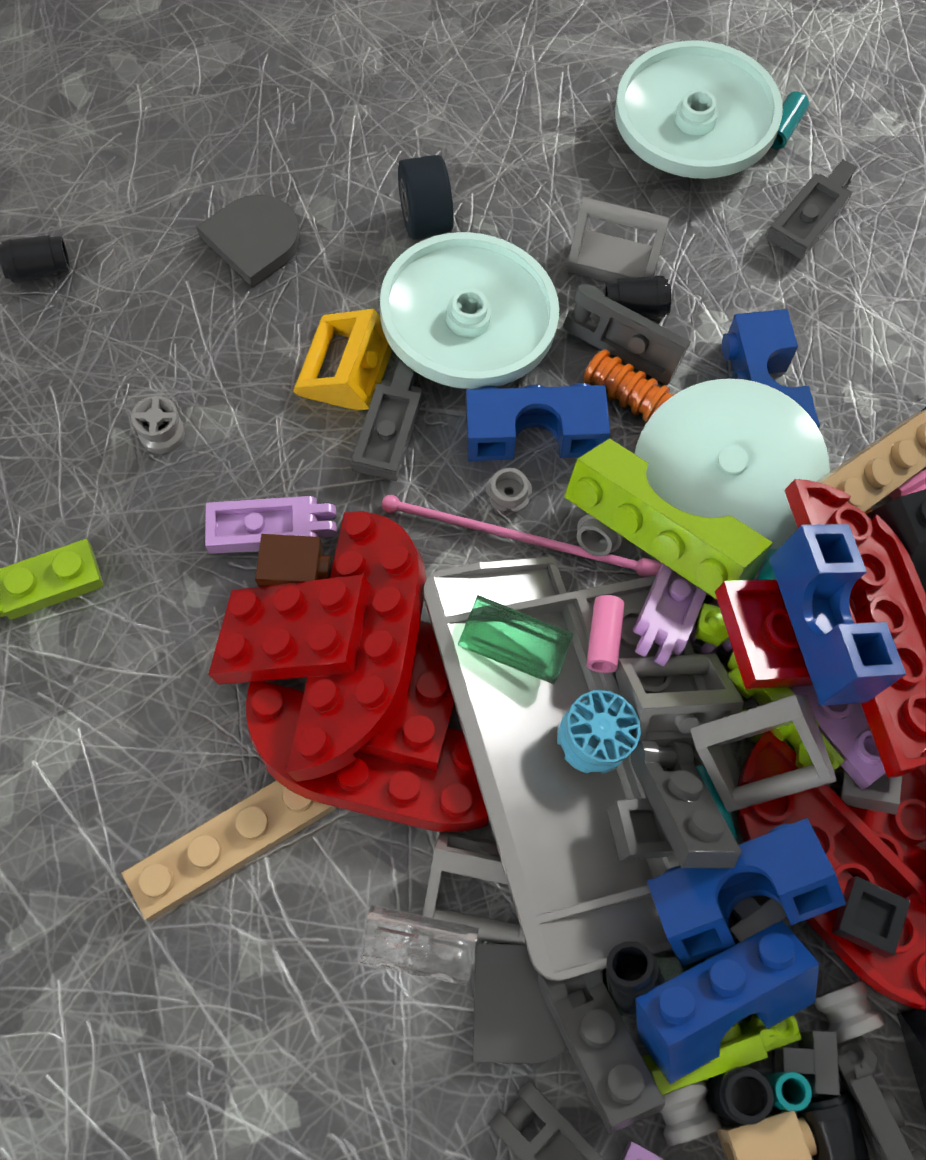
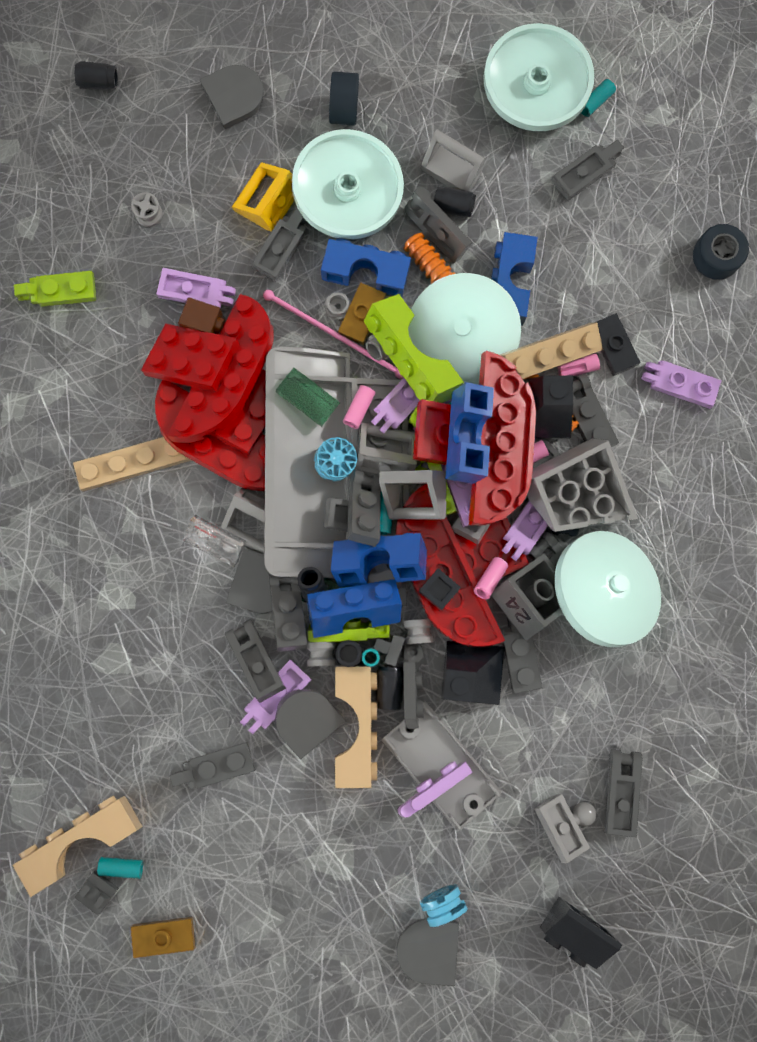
camera: 10 degrees right, 15 degrees up
none -> pearl gold plate [338,282,386,345]

